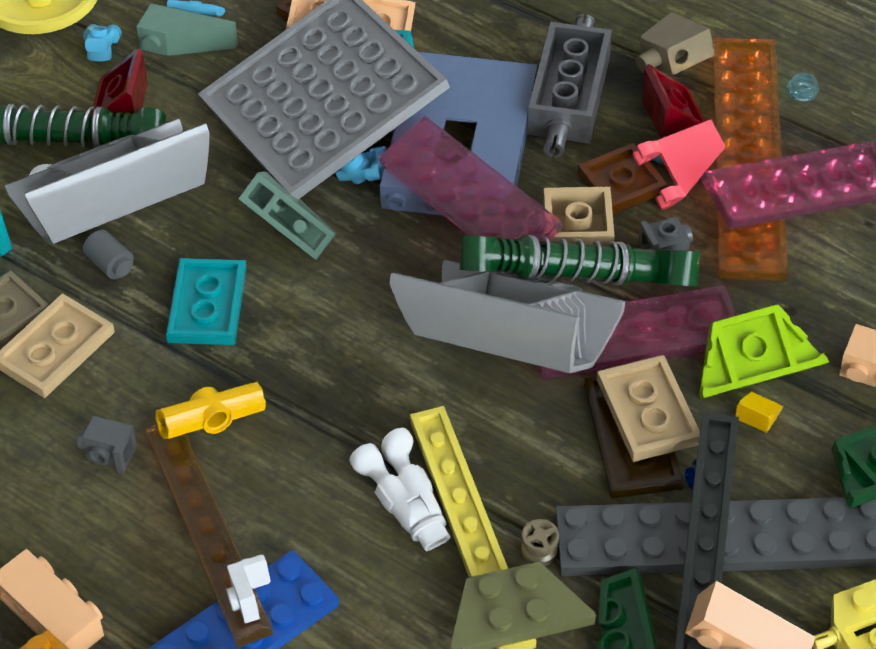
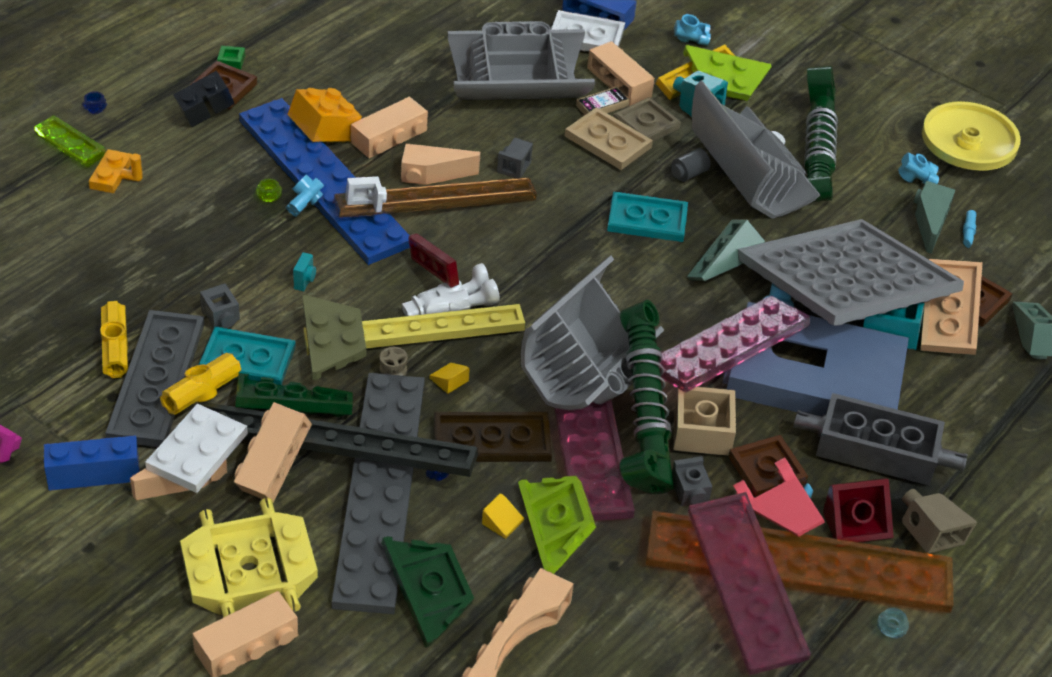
camera: 90 degrees right, 5 degrees down
dark red slope [90,49,148,116] -> none
yellow piece [155,382,266,439] -> none
tan plate [597,355,700,462] -> none
none -> light nougat slope [401,144,480,185]
none -> dark red tile [408,233,459,288]
none -> yellow slope [429,363,470,394]

